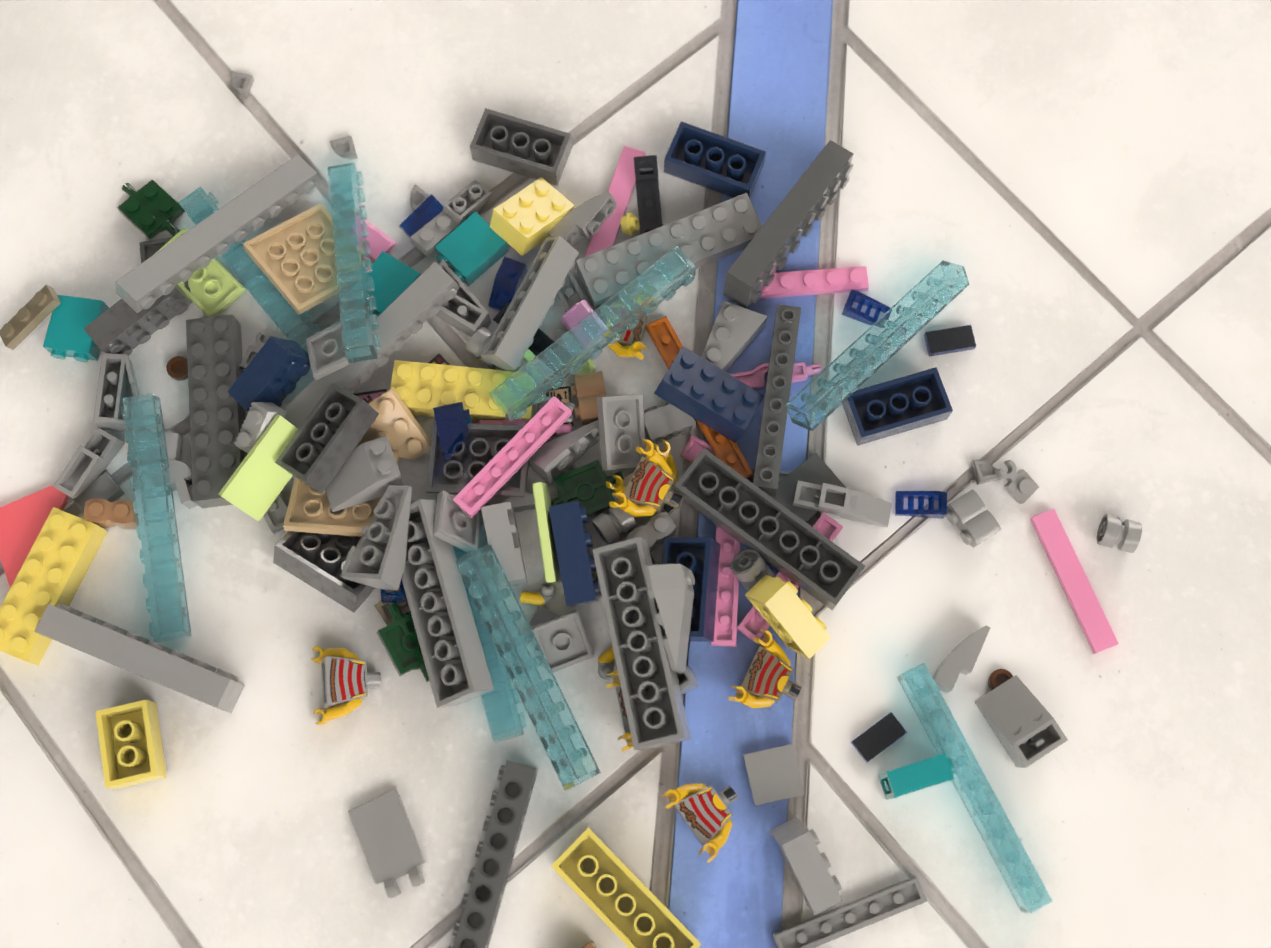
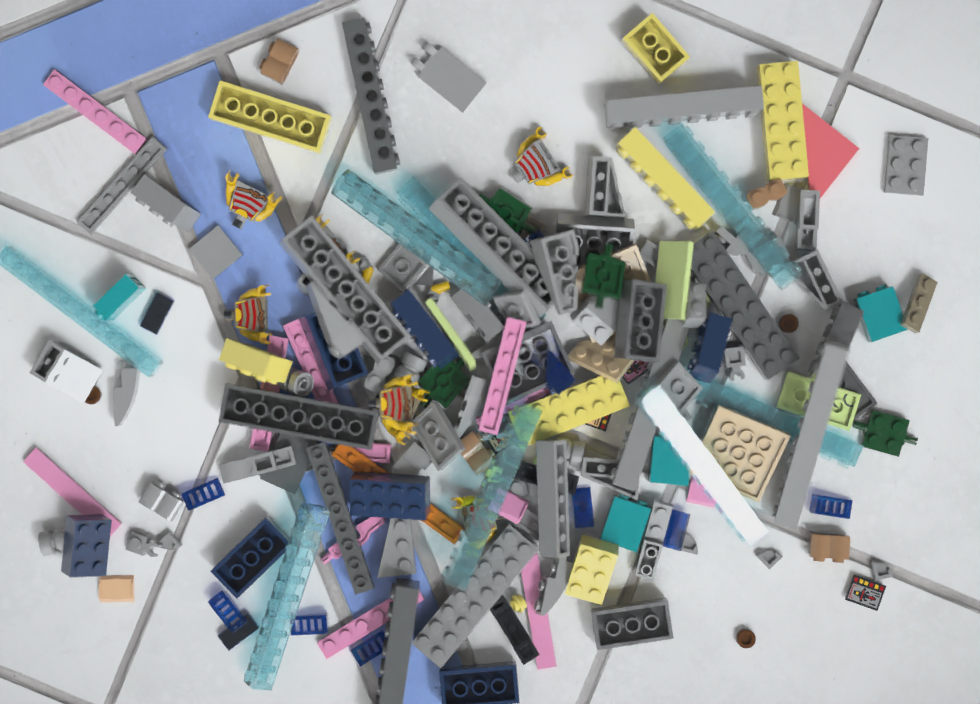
camera: 150 degrees right, 15 degrees up
none -> dark blue brick [61,514,112,578]
none -> light nougat piece [99,575,134,602]
none -> clear blue slope [208,590,248,633]
none -> clear blue slope [349,630,388,667]
none -> dark green plate [581,244,626,309]
none -> light grey wedge [584,156,627,218]
none -> light yellow brick [616,127,715,230]
none -> reddish brown tile [736,629,756,649]
none -> clear blue slope [809,494,853,519]
none -> medium nougat brick [809,533,850,563]
none -> piece [845,574,886,611]

